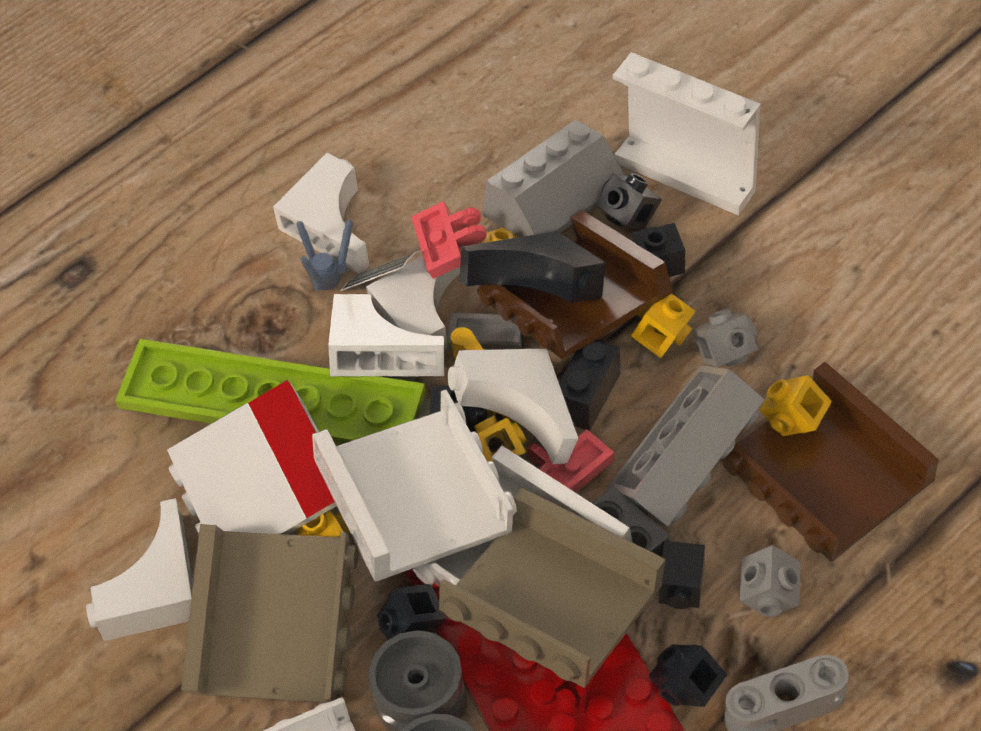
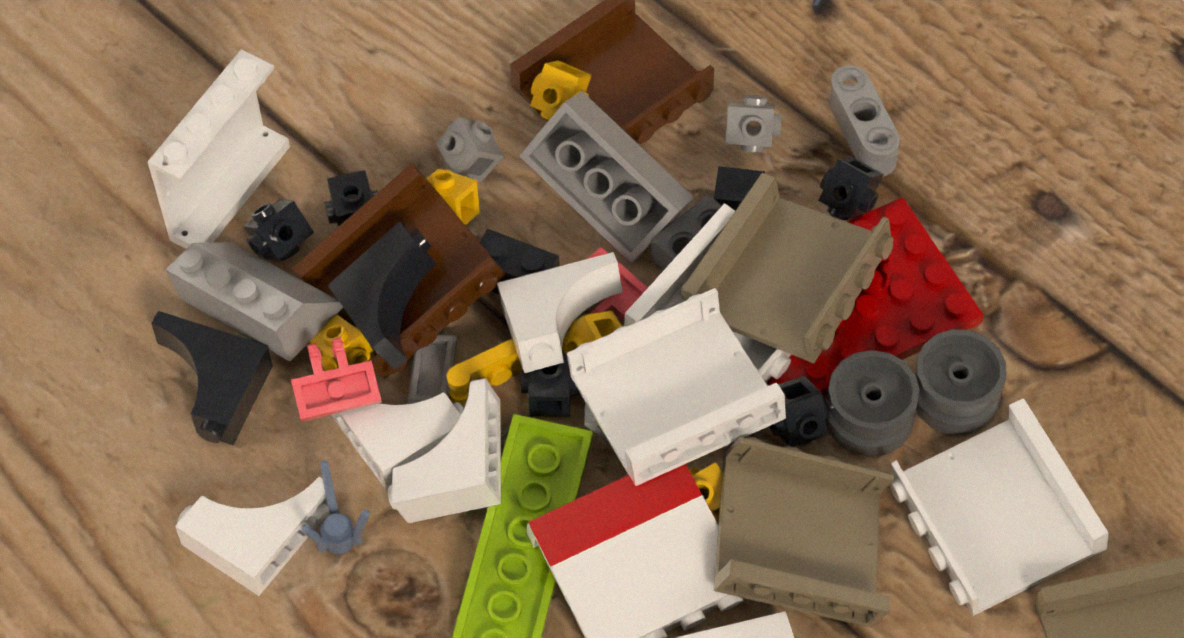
camera: 95 degrees left, 5 degrees up
sticker [340,250,423,291] -> none
none -> black arch [151,311,273,445]

